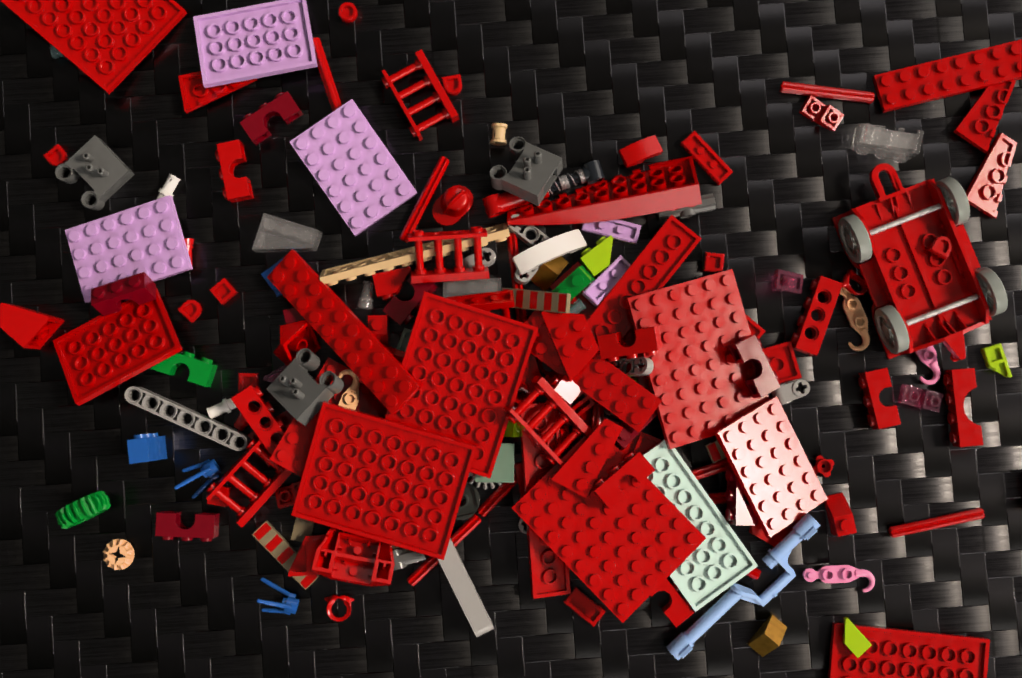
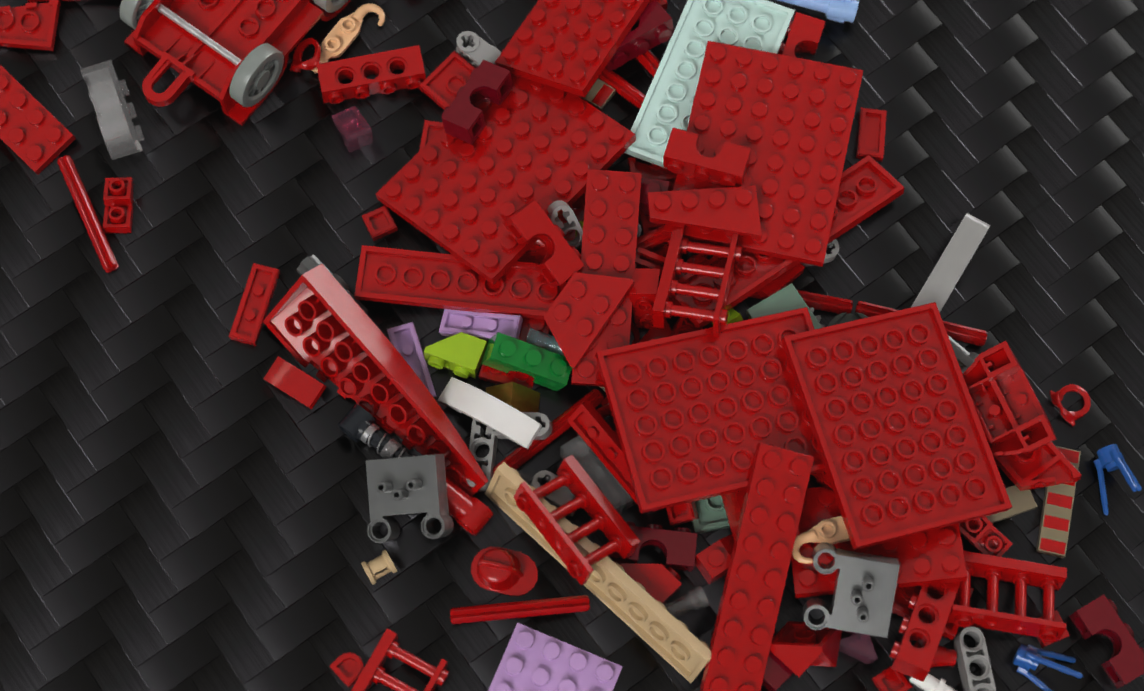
camera: 130 degrees left, 15 degrees down
tile [502,288,571,313] -> none

